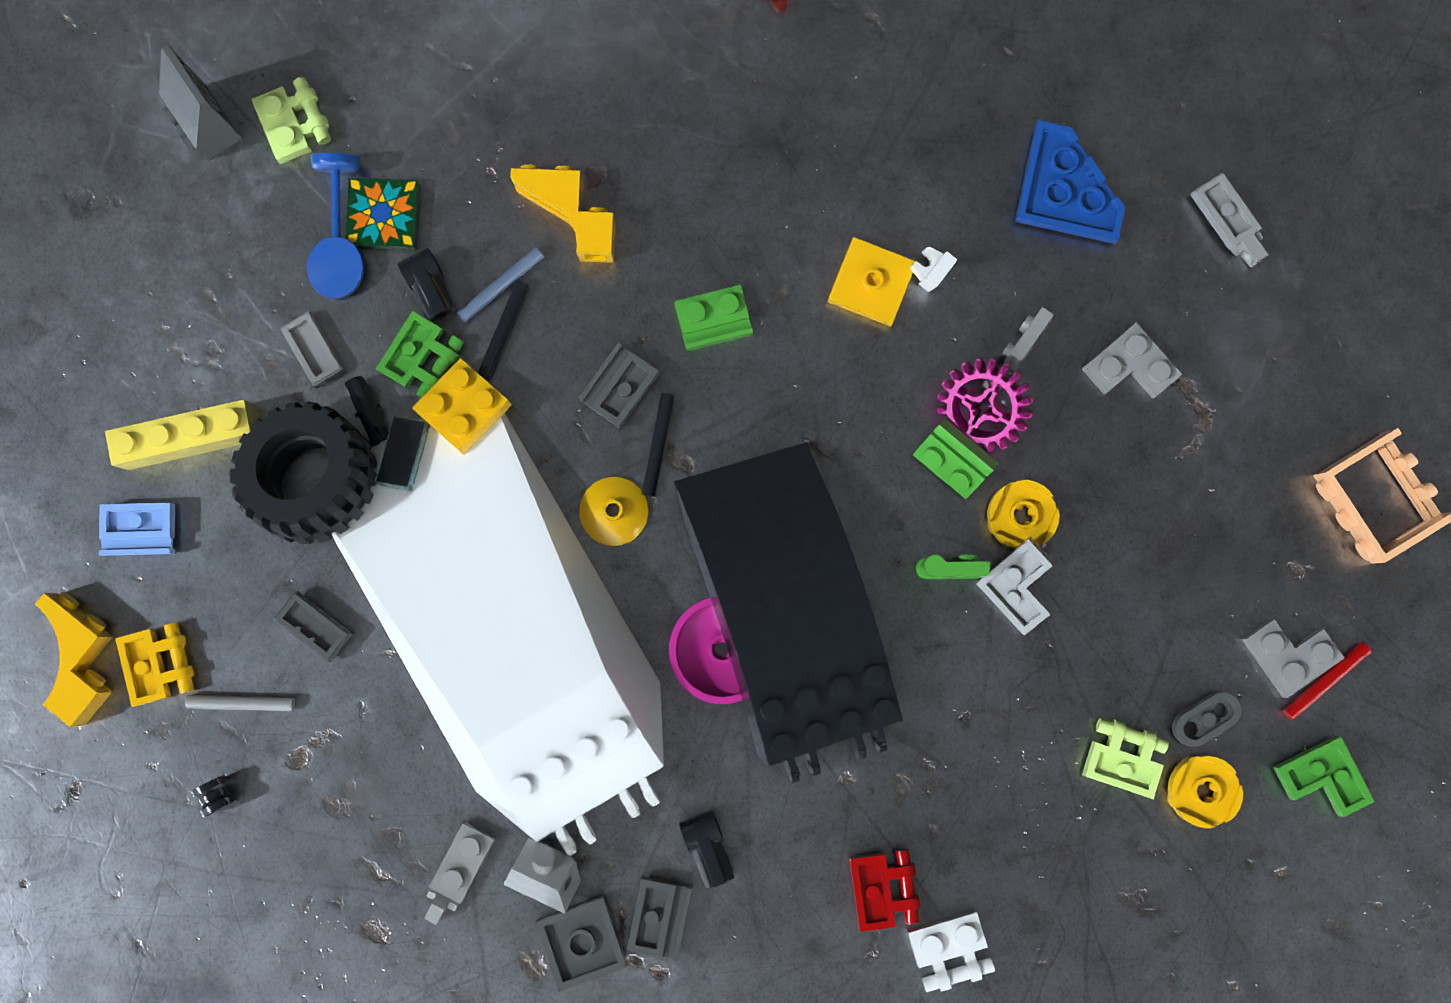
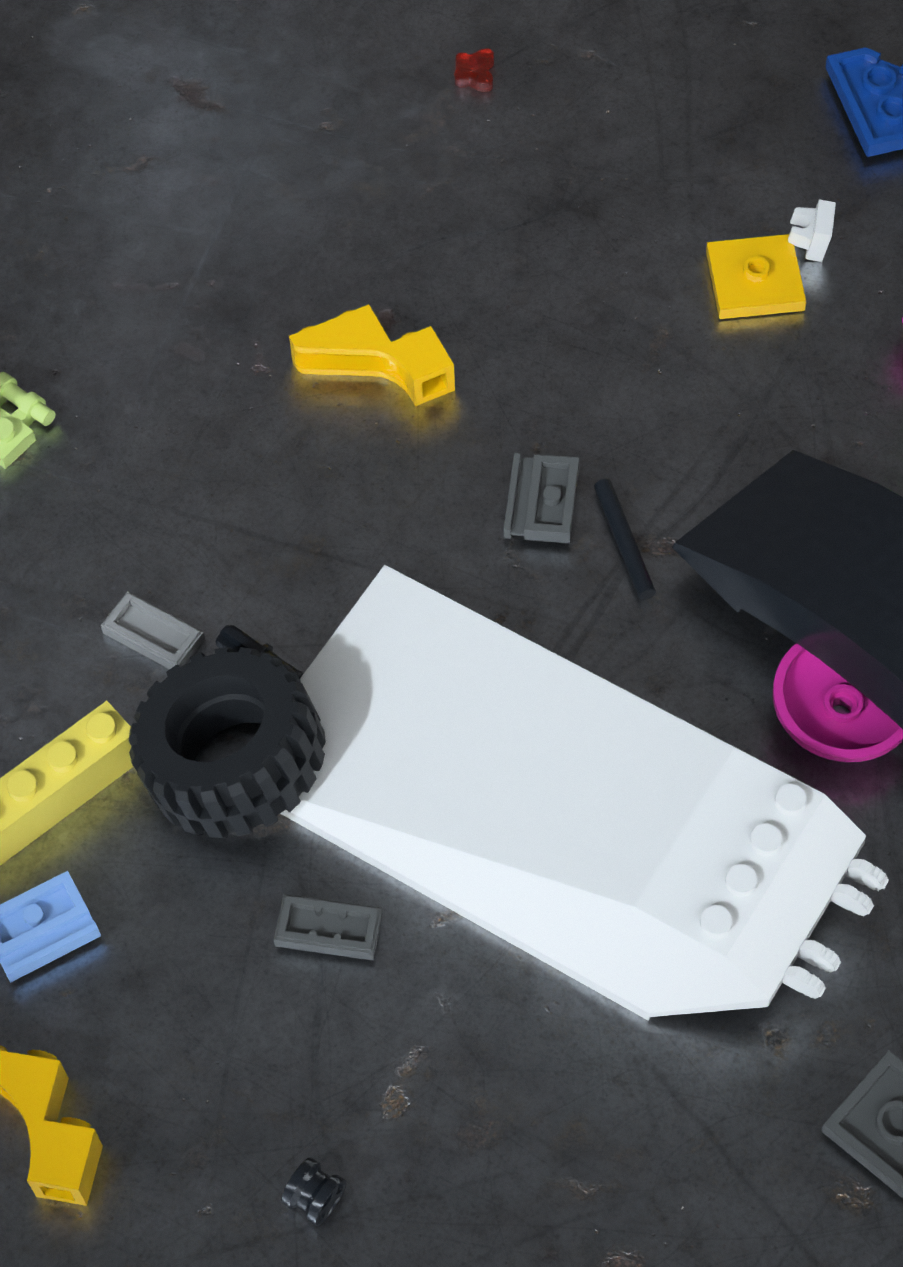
camera: 25 degrees left, 25 degrees down
yellow plate [115,622,195,707] -> none
light grey bar [185,695,295,711] -> none
blue piece [307,153,365,299] -> none
tile [346,178,420,250] -> none
black tile [375,416,430,491] -> none
bright green plate [376,311,464,398] -> none
black piece [397,248,457,322] -> none
yellow plate [412,358,512,455] -> none
light grey hinge [424,822,496,925] -> none
sand blue bar [457,247,545,323] -> none
black bar [478,280,529,380] -> none
light grey torso [504,838,581,914] -> none
yellow dish [579,477,649,546] -> none
bright green plate [674,285,753,351] -> none

